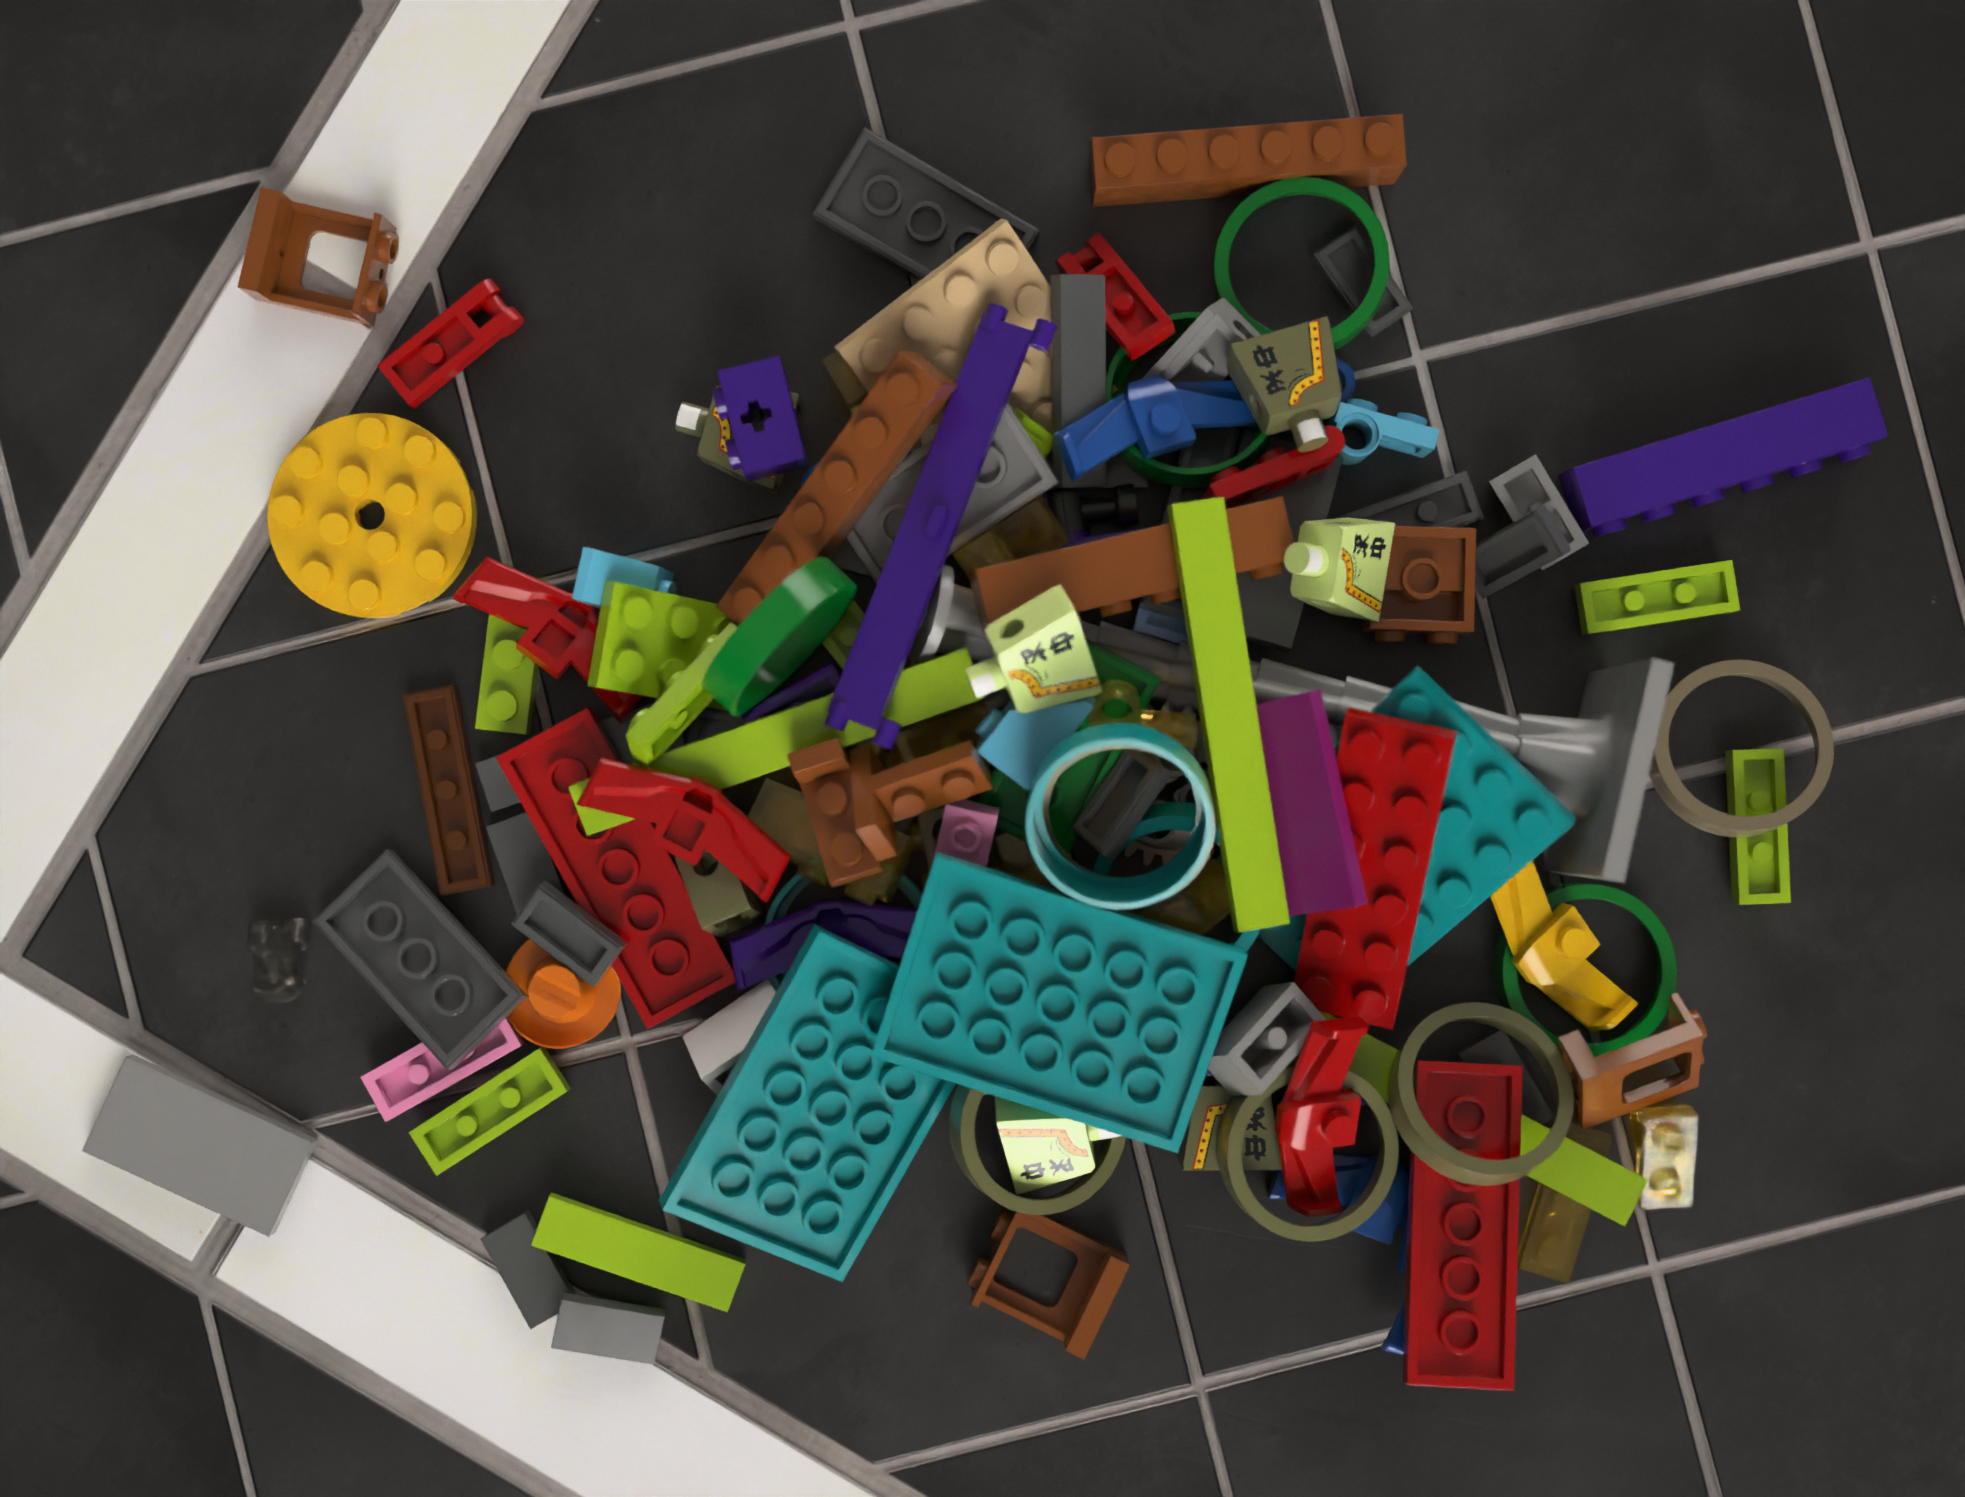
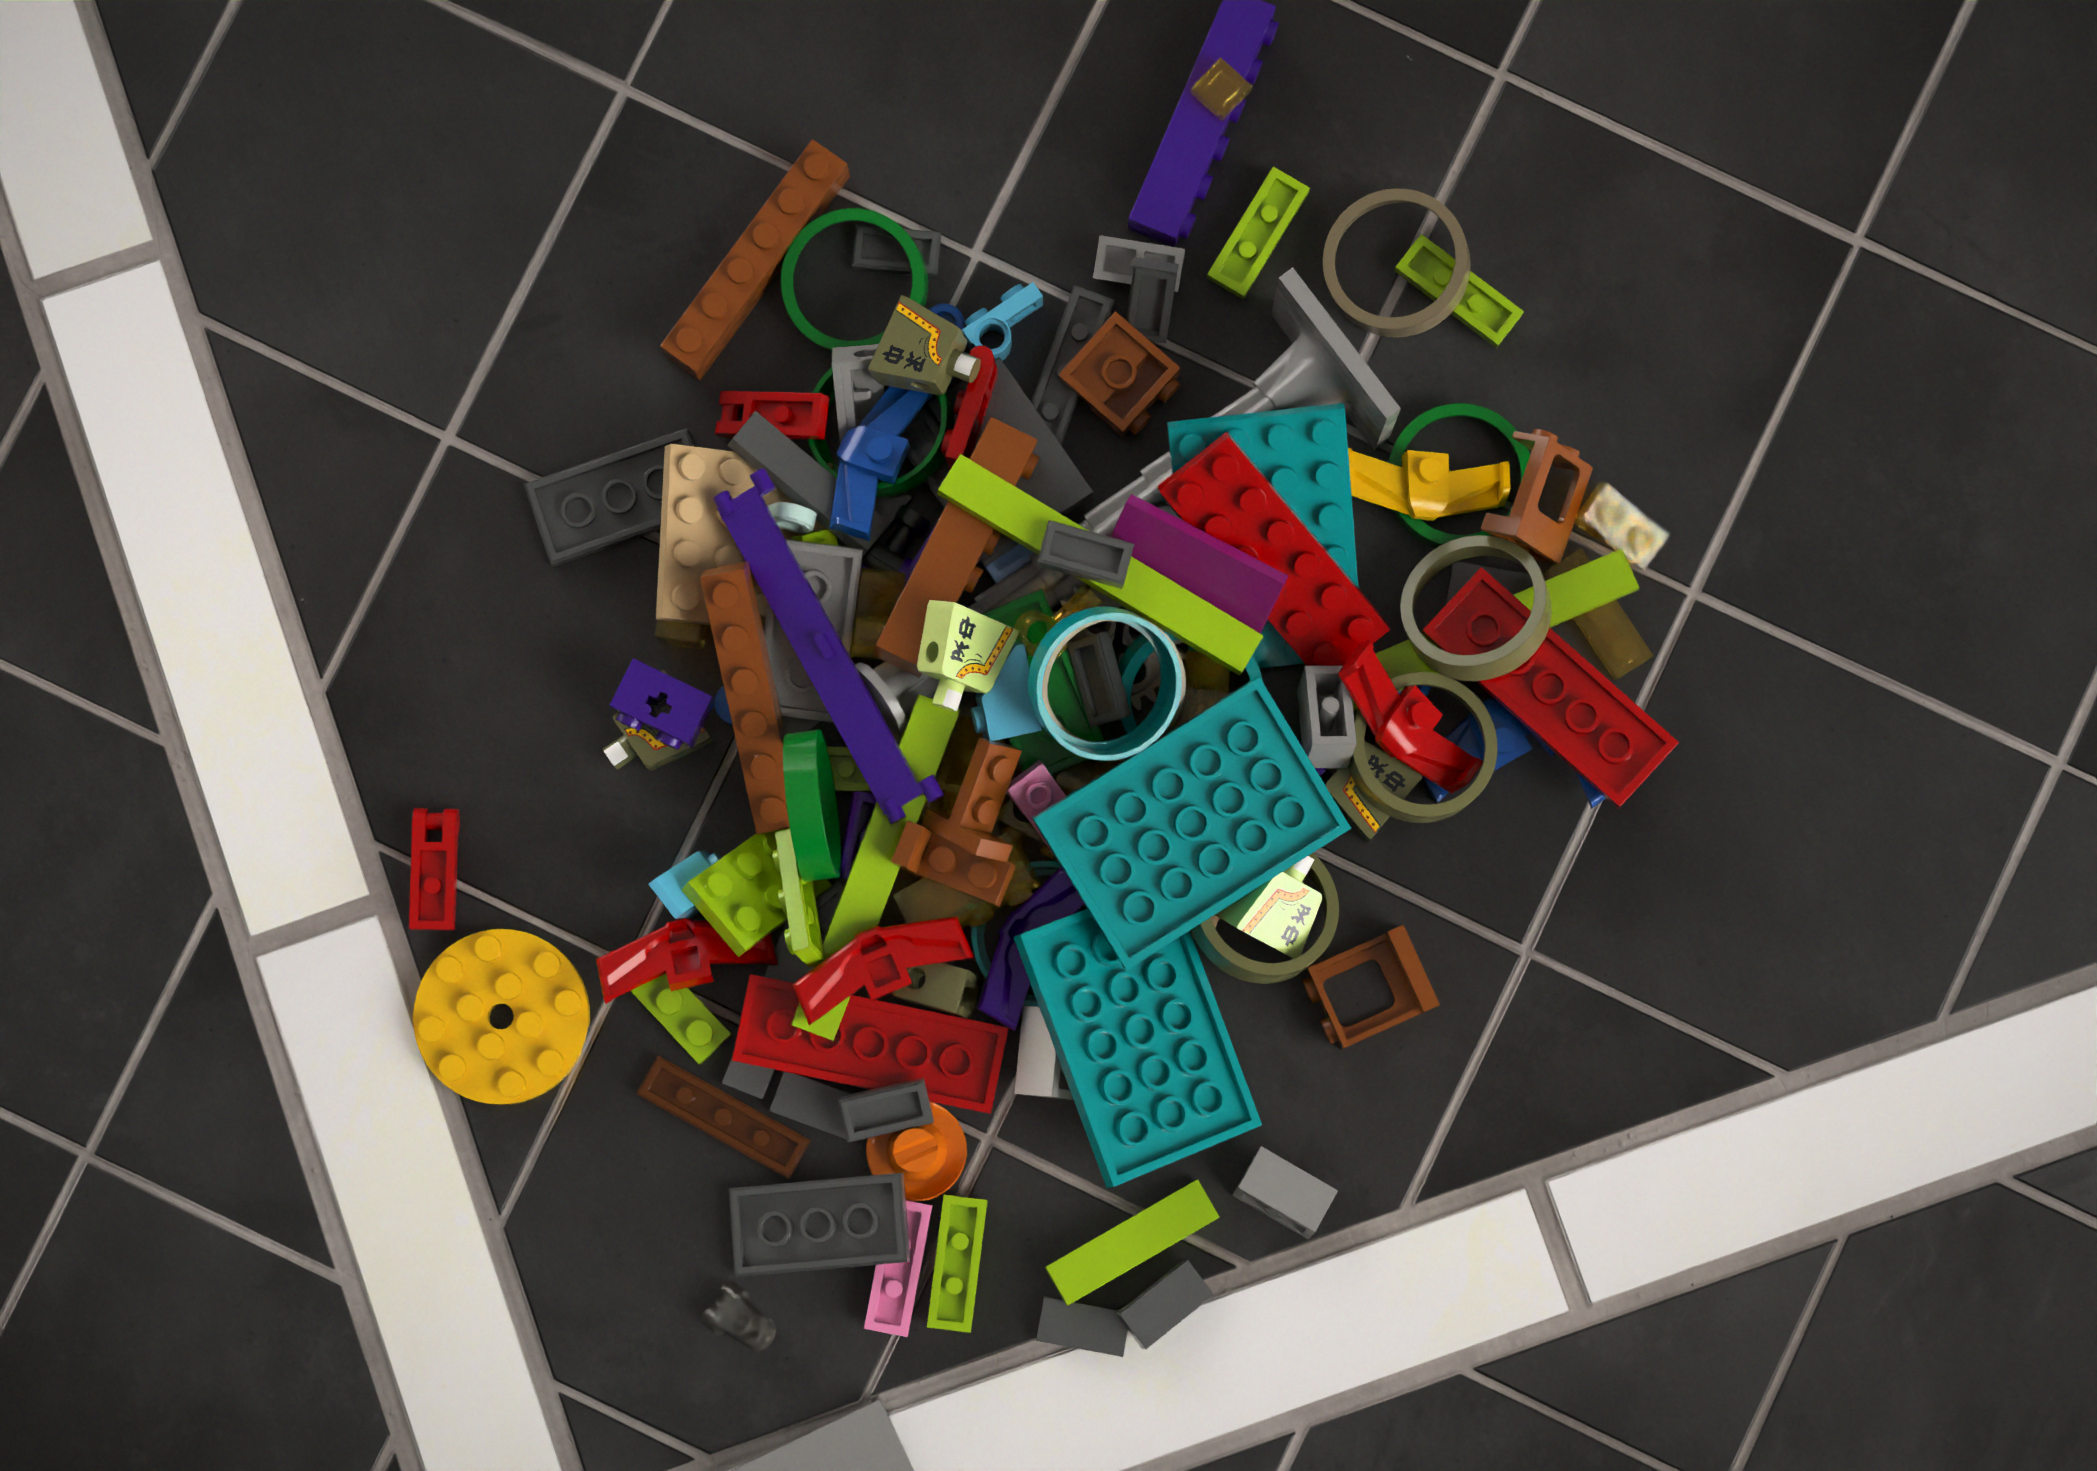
camera: 45 degrees left, 5 degrees down
dark orange window [238,187,399,327] -> none
yellowish green torso [1284,517,1395,622] -> none
none -> light aqua tile [768,502,817,535]
none -> dark grey tile [1036,520,1134,589]
none -> clear yellow tile [1191,57,1252,121]
none -> light grey hinge [1232,1146,1338,1239]

